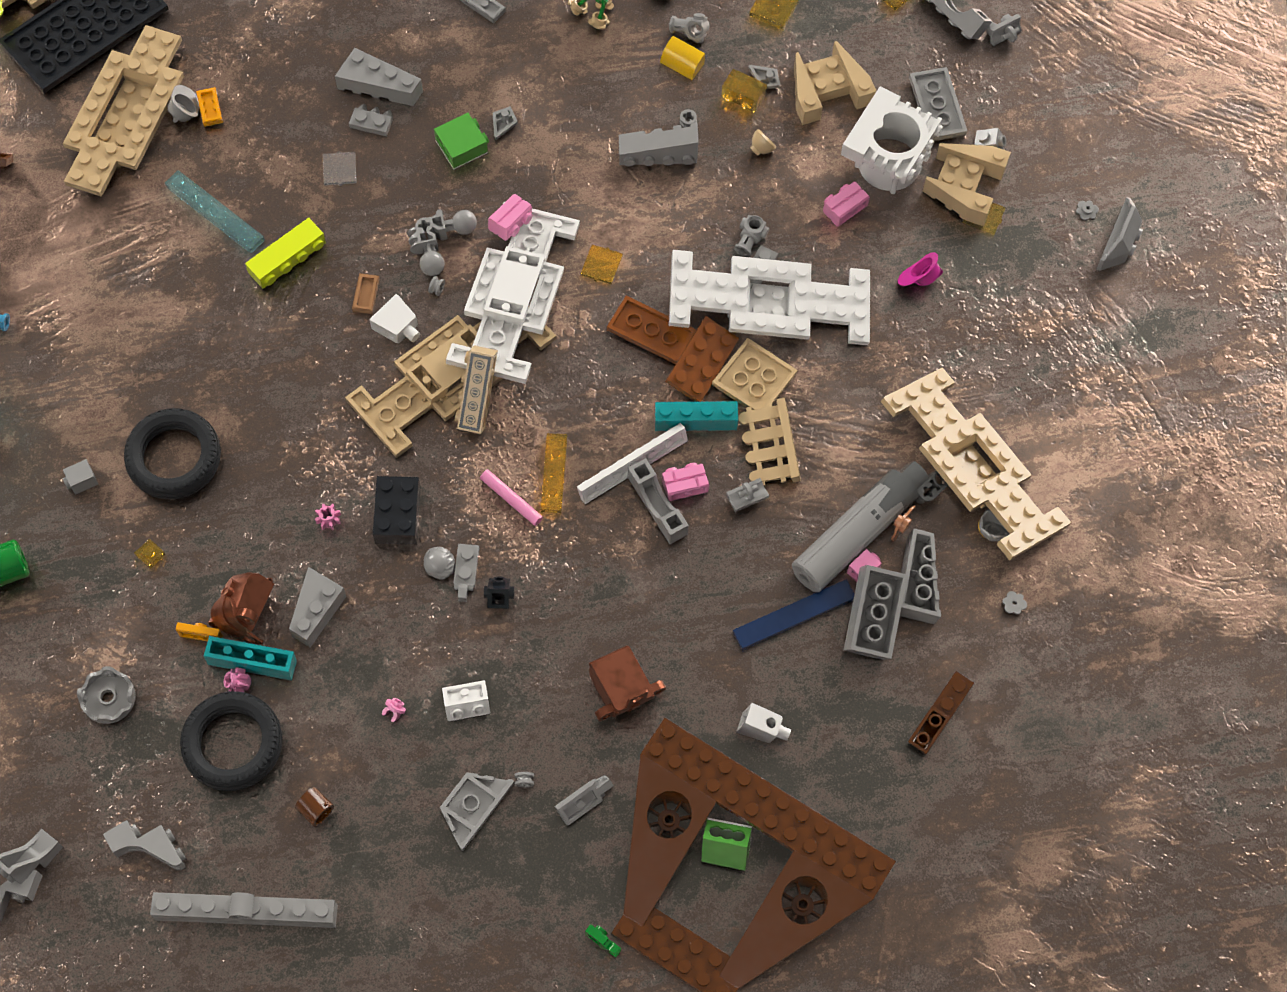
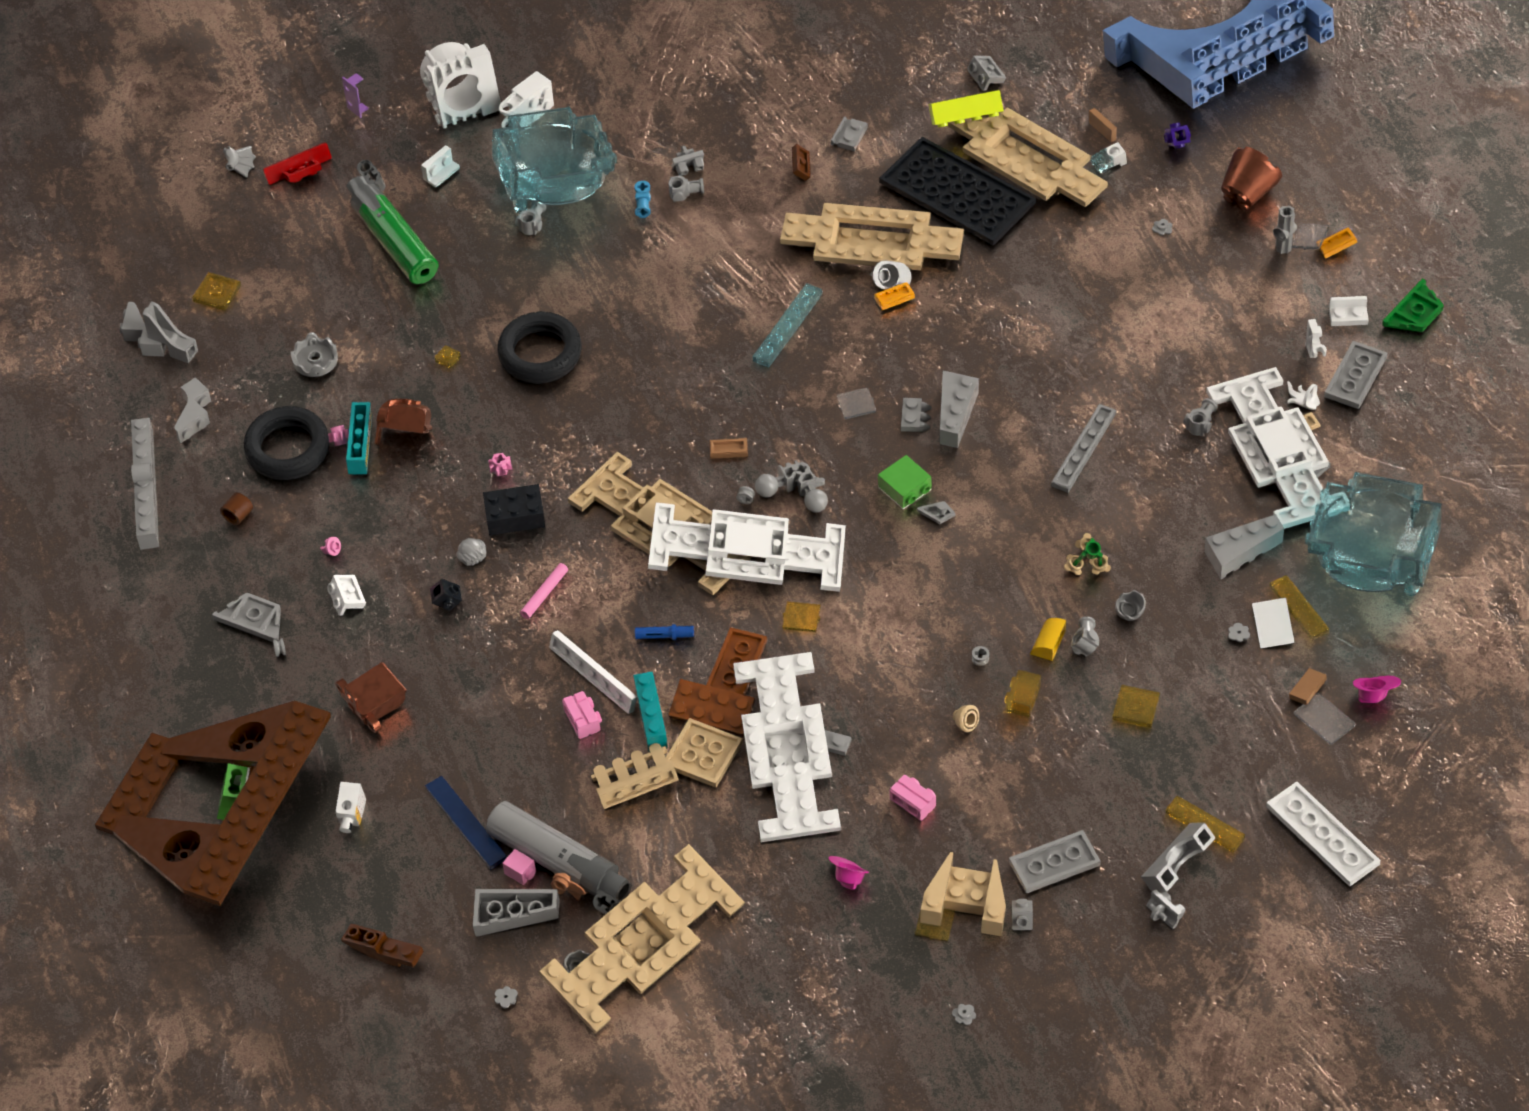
camera: 85 degrees right, 15 degrees down
light grey brick [62,459,98,495] -> none
light orange plate [176,622,223,642] -> none
neon yellow brick [245,218,326,289] -> none
light grey wedge [289,567,347,648] -> none
white torso [370,294,420,343] -> none
light grey hinge [453,544,480,602] -> none
tan brick [455,345,498,434] -> none
bright pink brick [488,194,533,241] -> none
clear yellow tile [541,433,568,513] -> none
light grey hinge [554,775,614,825] -> none
green plate [585,924,621,958] -> none
light grey wedge [619,122,699,166] -> none
light grey arch [628,458,689,544] -> none
light grey hips [726,478,769,512] -> none
light grey connector [734,215,769,257] -> none
light grey piece [748,65,780,90] -> none
tan wedge [794,41,877,125] -> none
white hose [841,86,943,194] -> none
light grey brick [843,565,908,660] -> none
light grey wedge [1096,197,1143,271] -> none
none -> blue pin [635,624,694,640]

